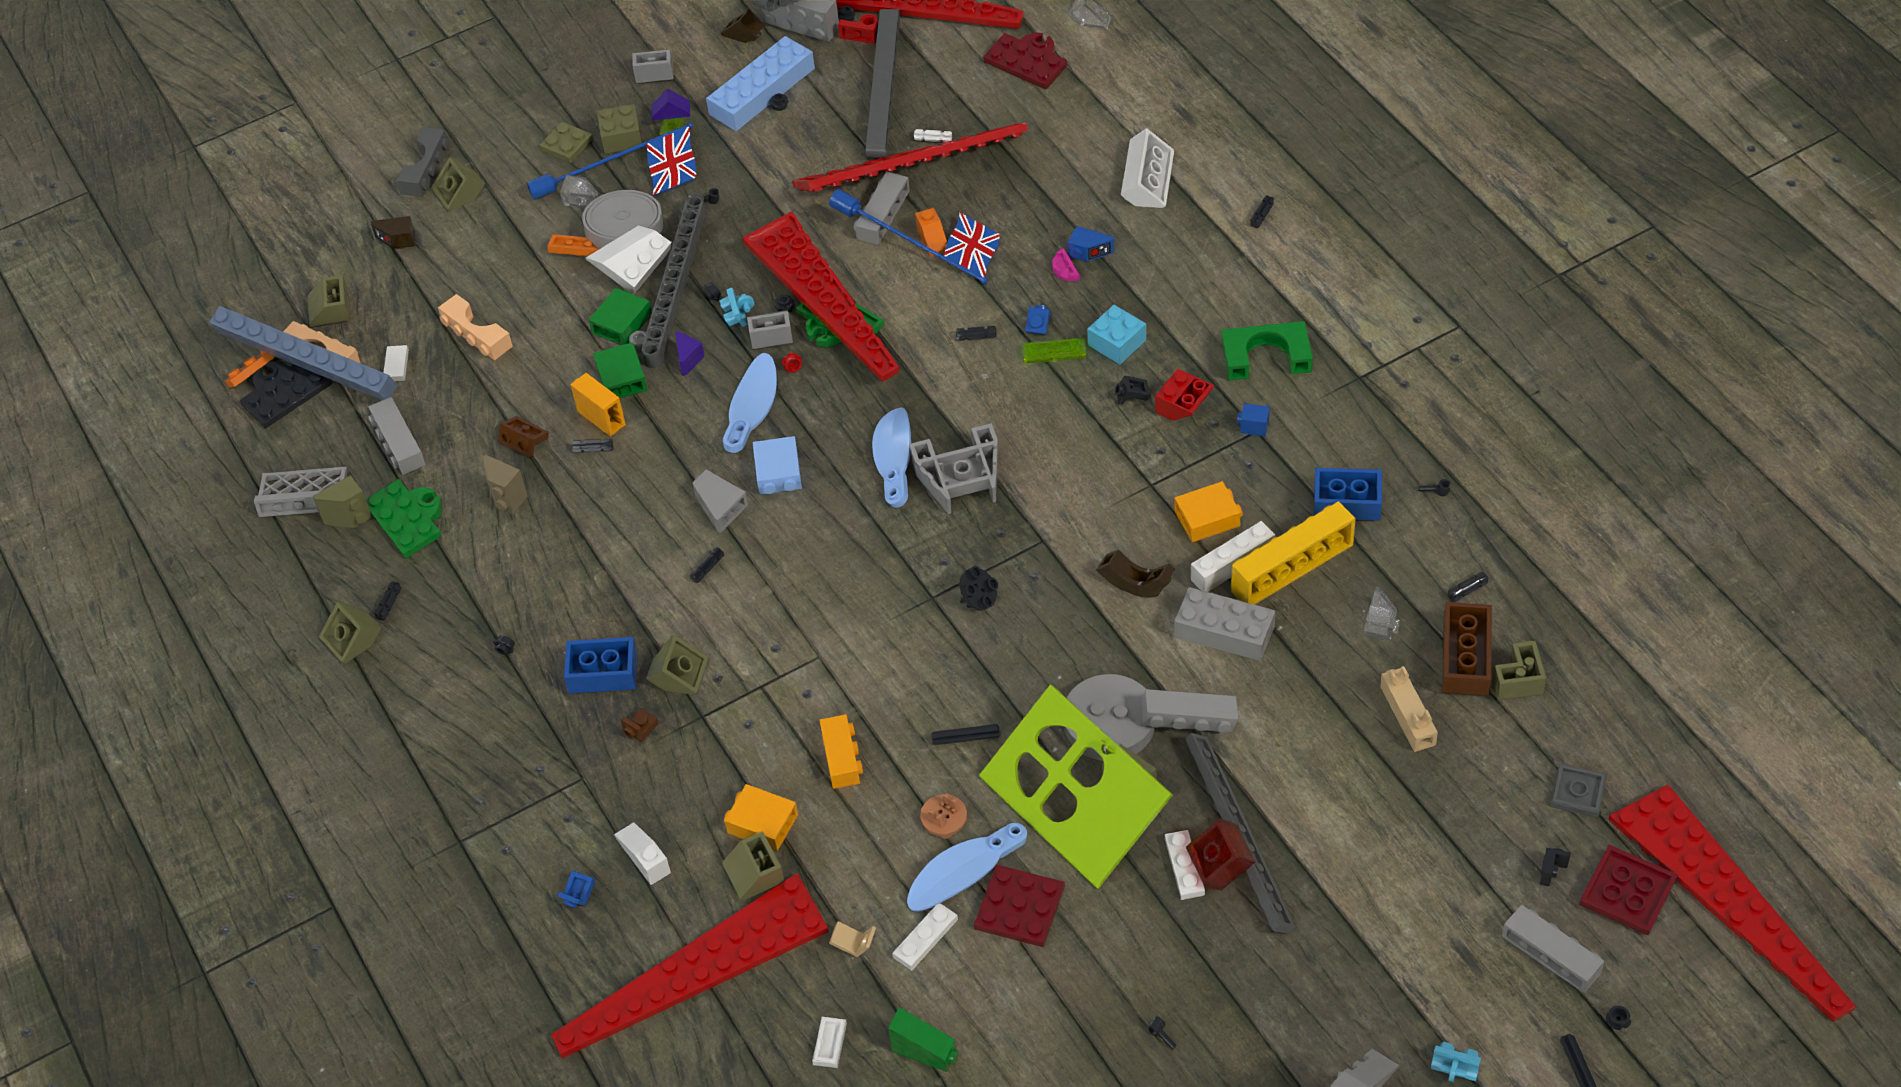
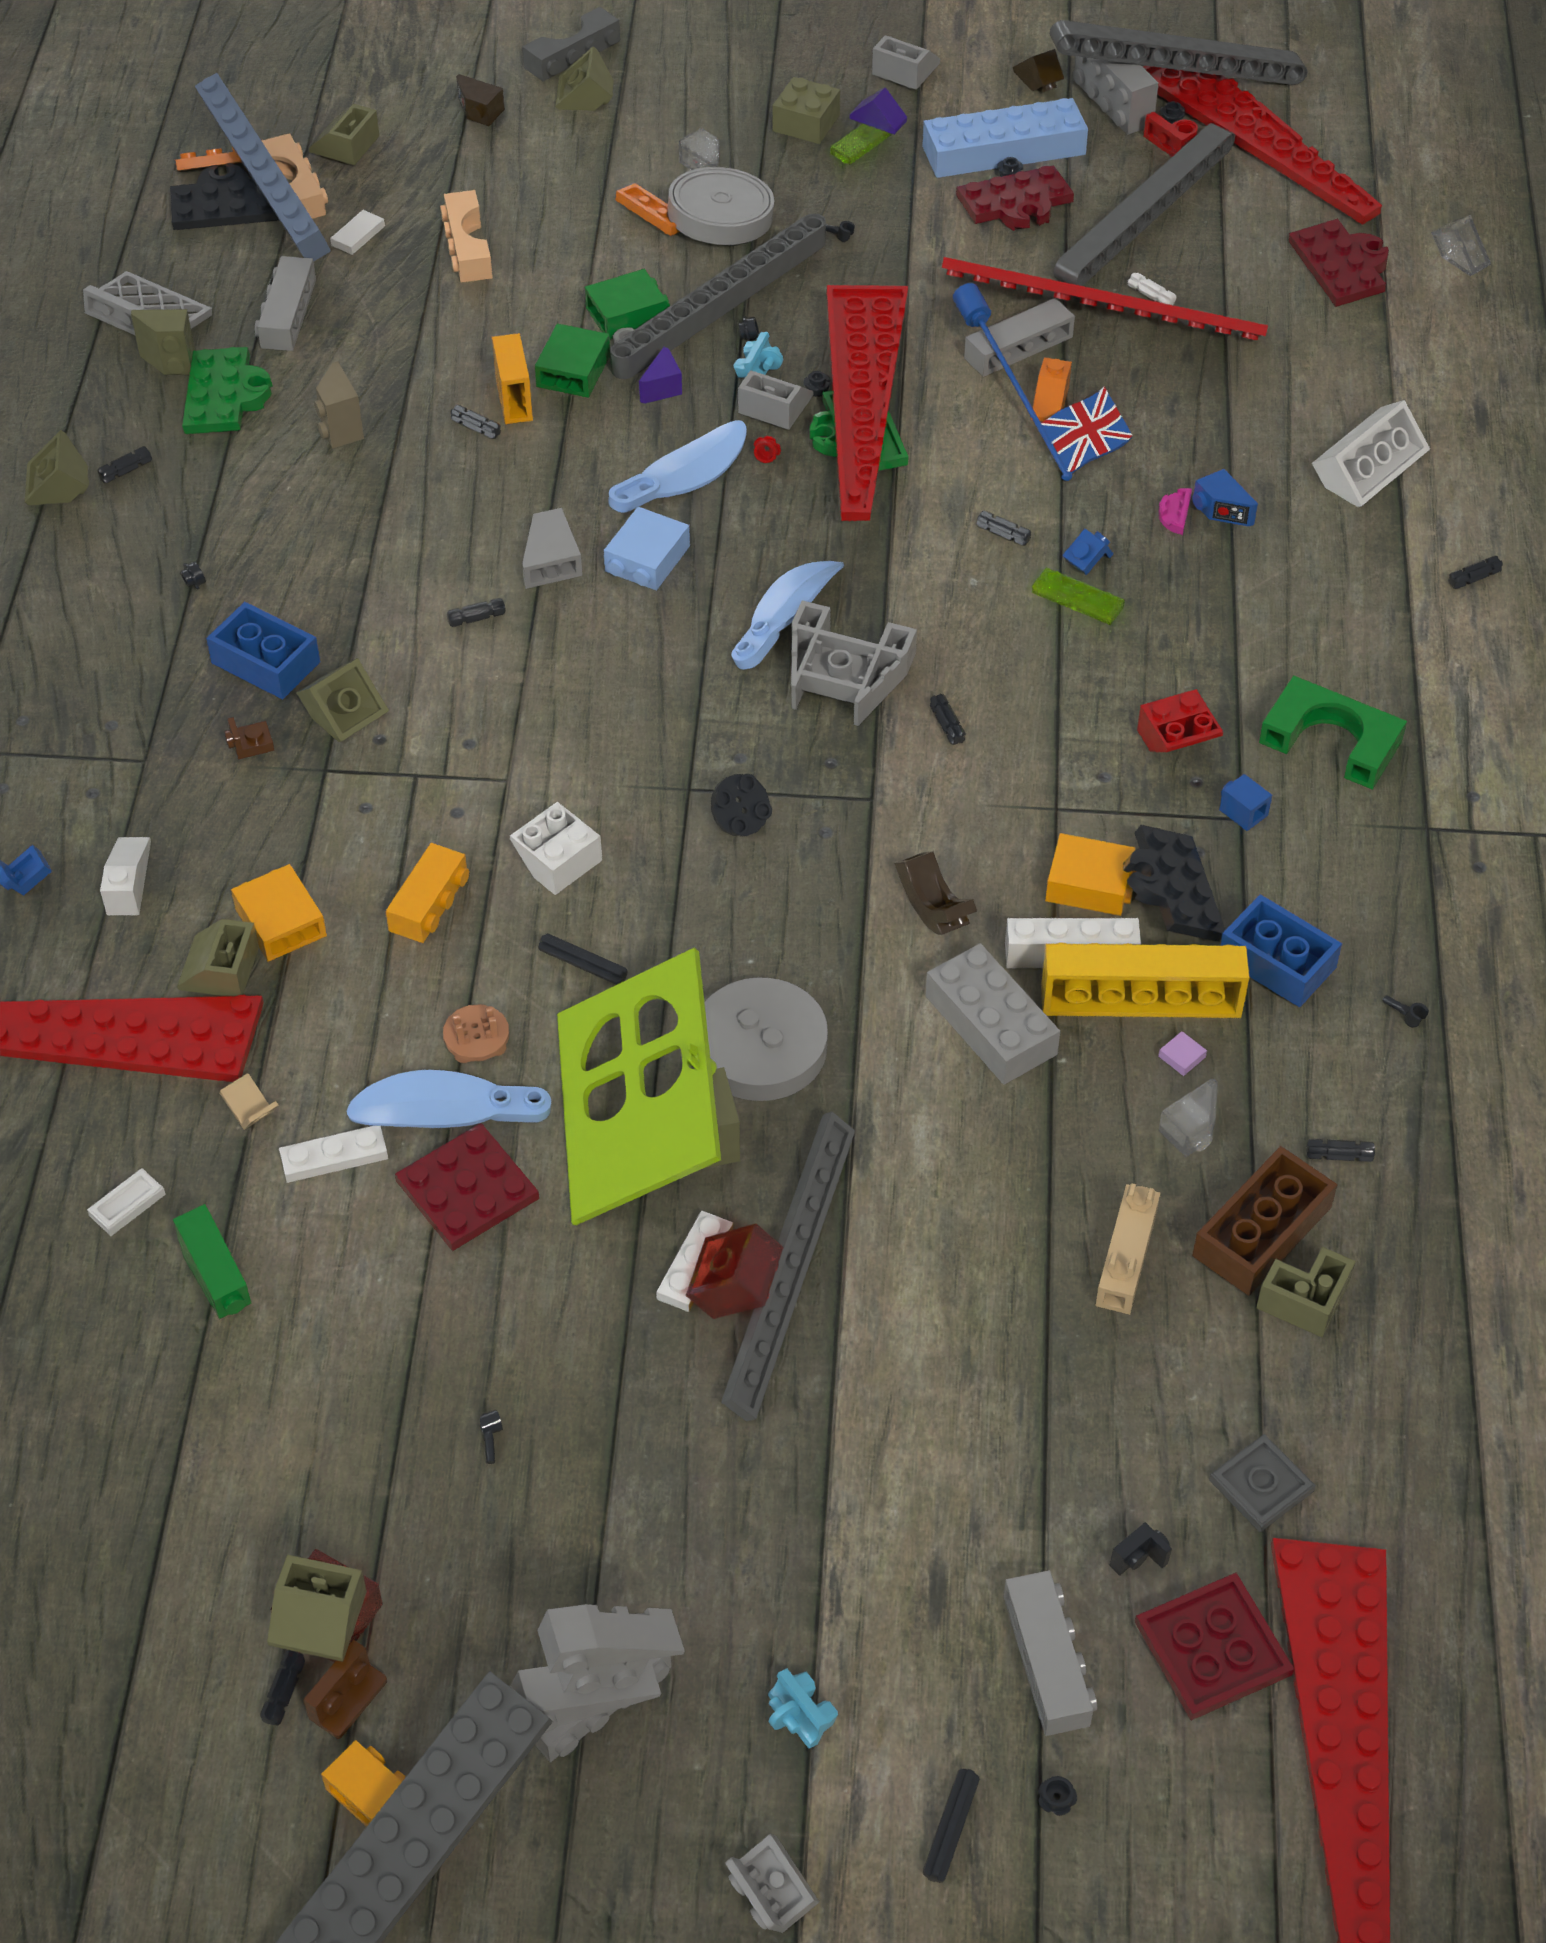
camera: 30 degrees right, 0 degrees up
reddish brown bracket [498,416,549,457] -> none
flag [526,122,696,200] -> none
olive plate [539,122,594,163] -> none
white wedge [585,225,671,295] -> none
medium azure brick [1087,305,1146,364] -> none
black bracket [1115,375,1150,405] -> none
light grey brick [1140,689,1238,733] -> none
none -> white slope [510,802,602,895]
none -> black axle [930,693,966,745]
none -> dark red plate [956,165,1074,231]
none -> black plate [1123,825,1225,942]
none -> lavender tile [1158,1031,1207,1076]

